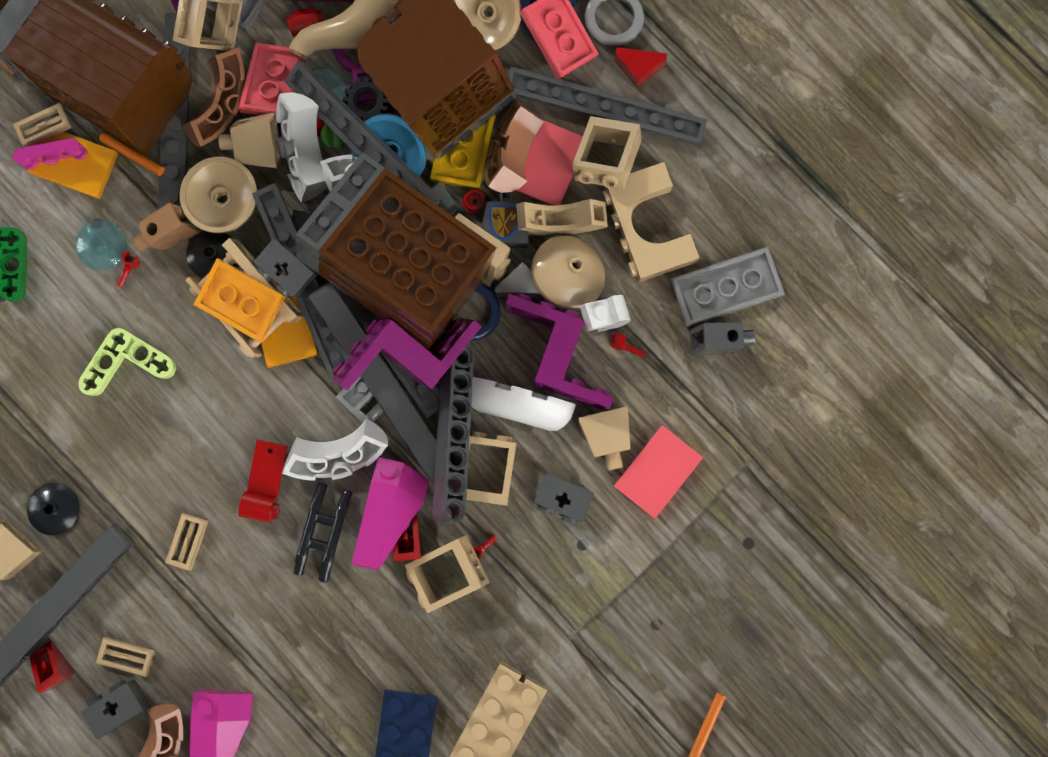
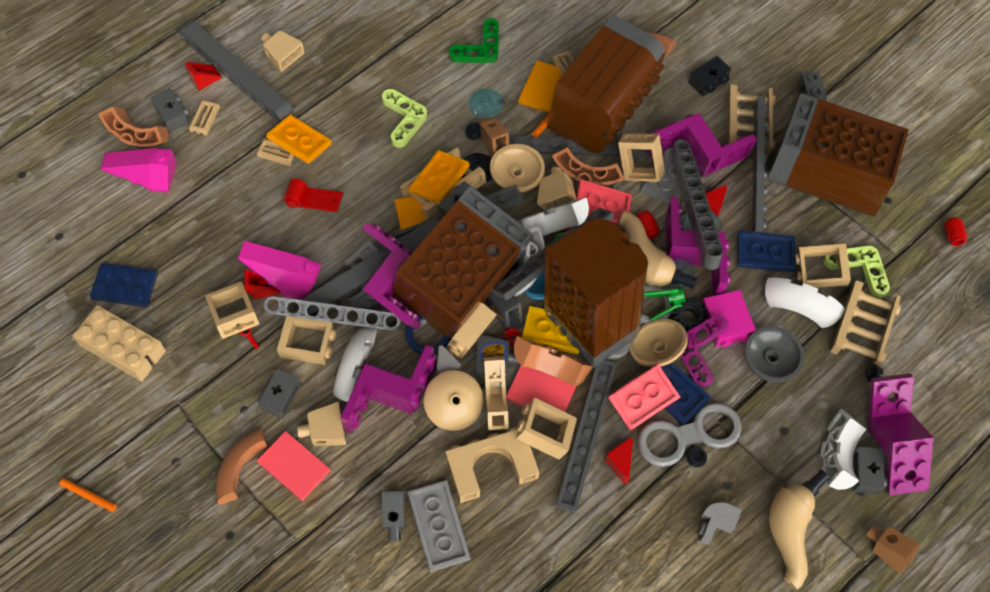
camera: 85 degrees right, 20 degrees down
dark pink plate [12,139,87,170] -> none
black dish [27,483,80,535] -> none
red hand [116,251,140,288] -> none
white brick [282,418,388,481] -> none
black piece [293,483,353,582] -> none
white brick [580,295,631,332] -> none
red hand [611,333,645,358] -> none
none -> nougat brick [216,428,268,505]
none -> light orange tile [267,114,332,164]
none -> black plate [465,123,481,140]

